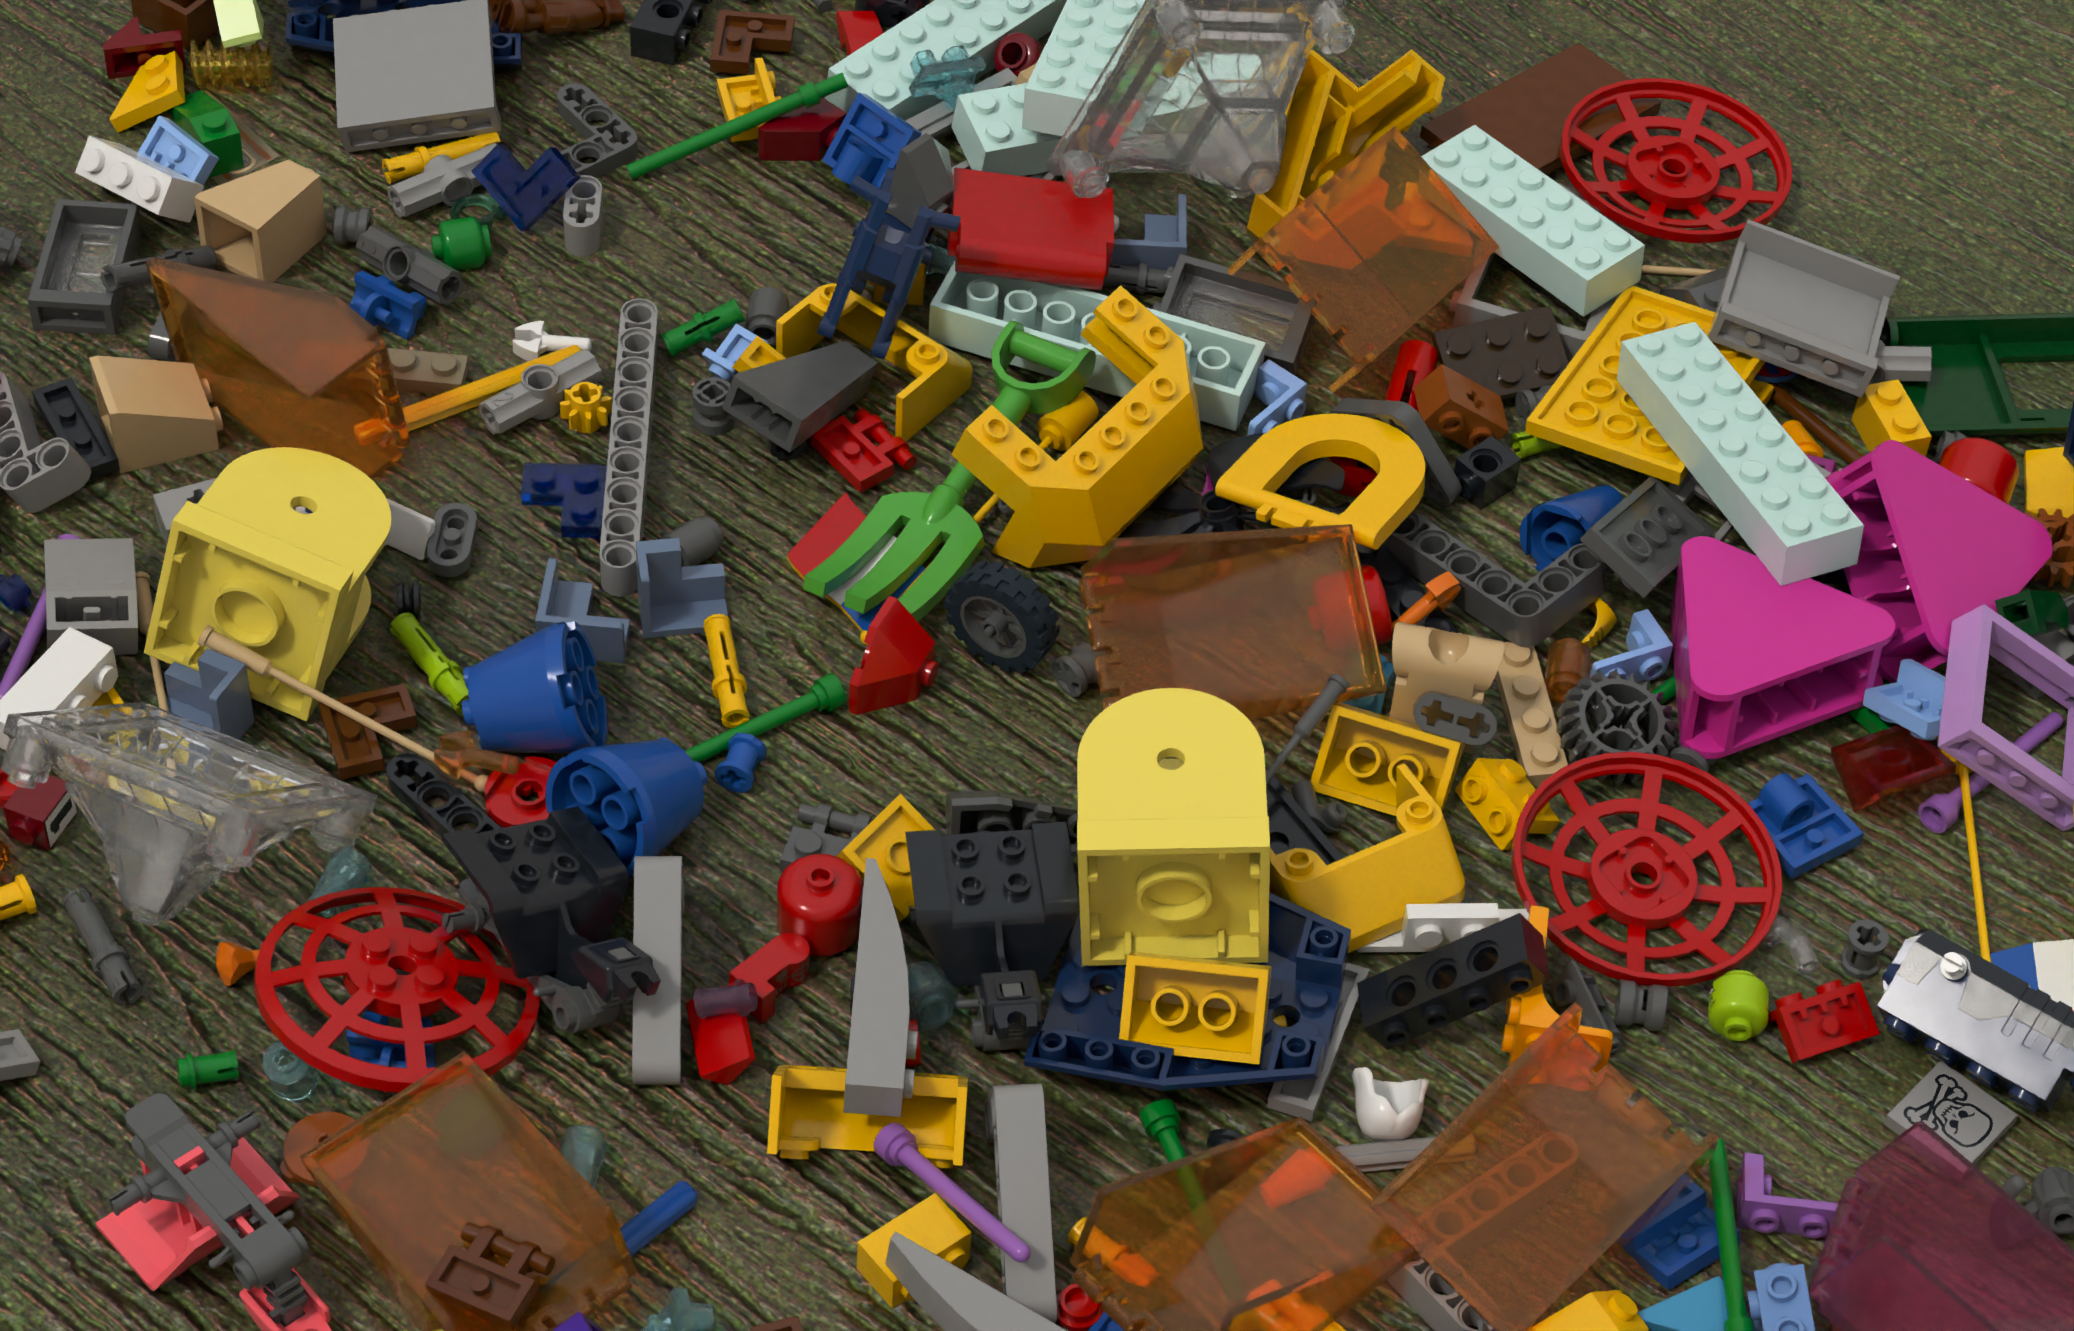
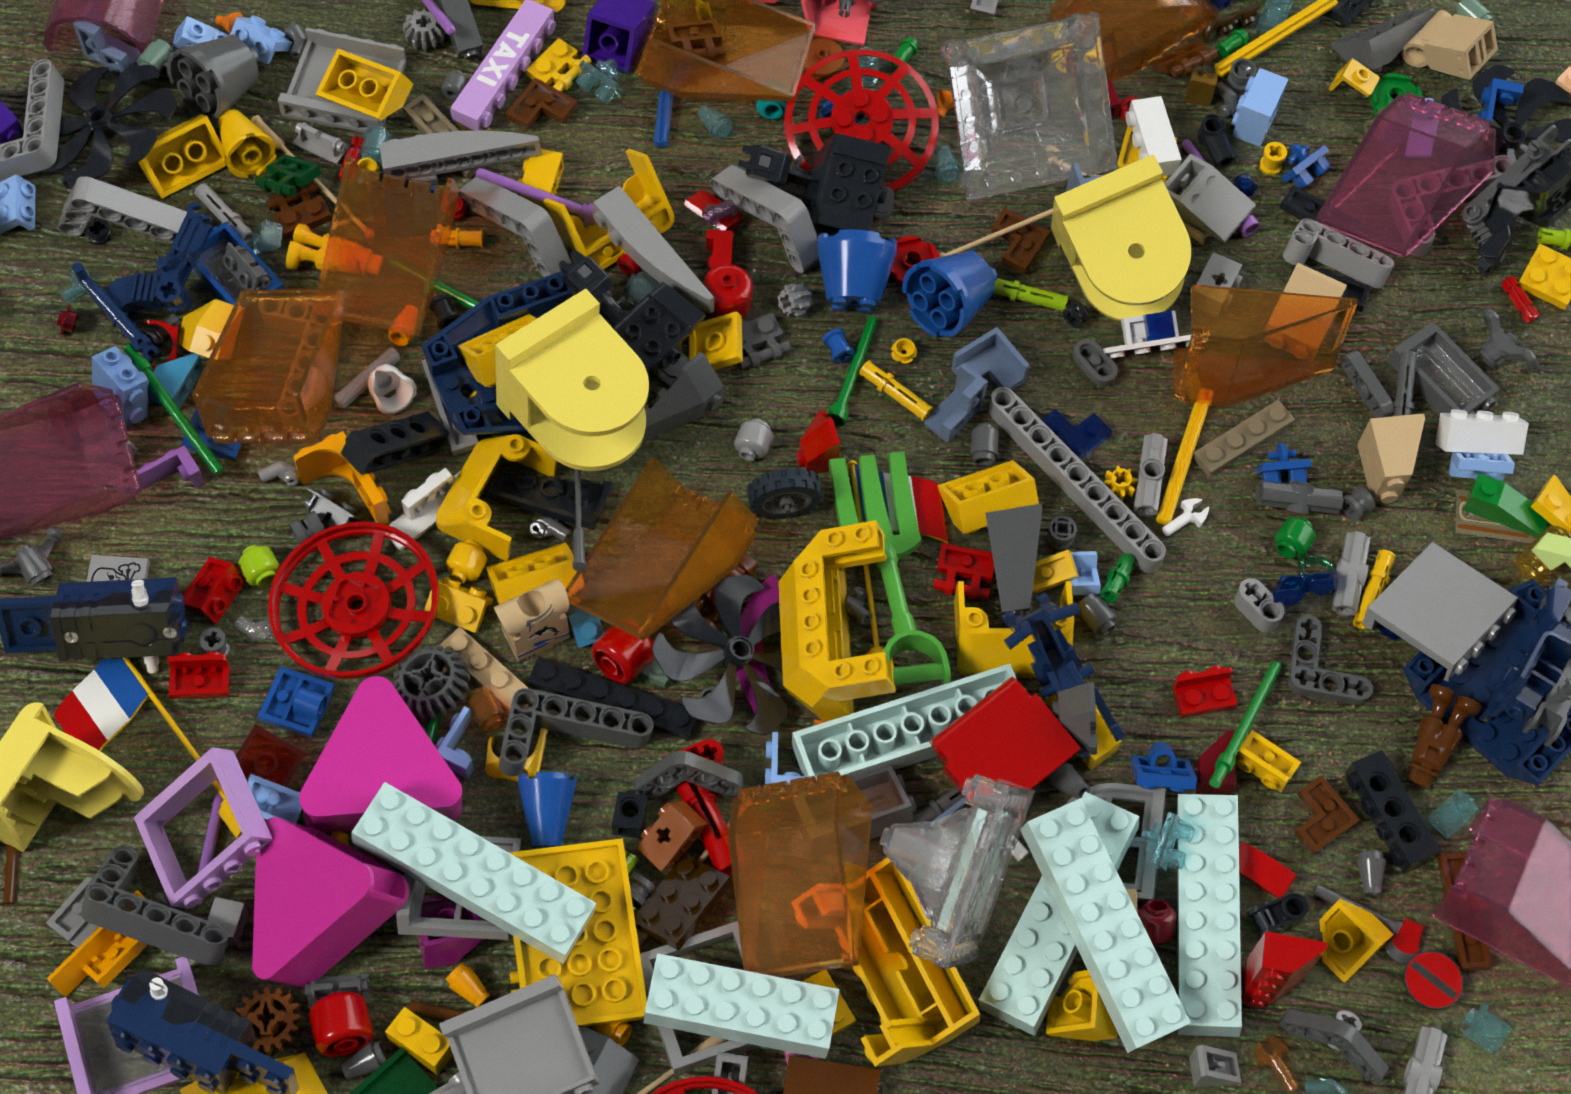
camera: 140 degrees right, 15 degrees up
black beam [386,753,501,837] -> none
clear orange bar [434,731,520,779] -> none
yellow piece [1215,414,1425,550] -> none
orange bar [1392,571,1462,632] -> none
dark grey beam [1413,691,1497,745] -> none
dark grey plate [1580,476,1715,598] -> none
dark green leg [1995,590,2069,637] -> none
none -> red bracket [167,652,231,699]
none -> yellow head [445,540,487,584]
none -> light grey head [734,419,774,461]
none -> light grey gear [777,284,813,317]
none -> yellow plate [891,338,917,364]
none -> yellow slope [938,460,1039,534]
none -> red bracket [1172,666,1238,718]

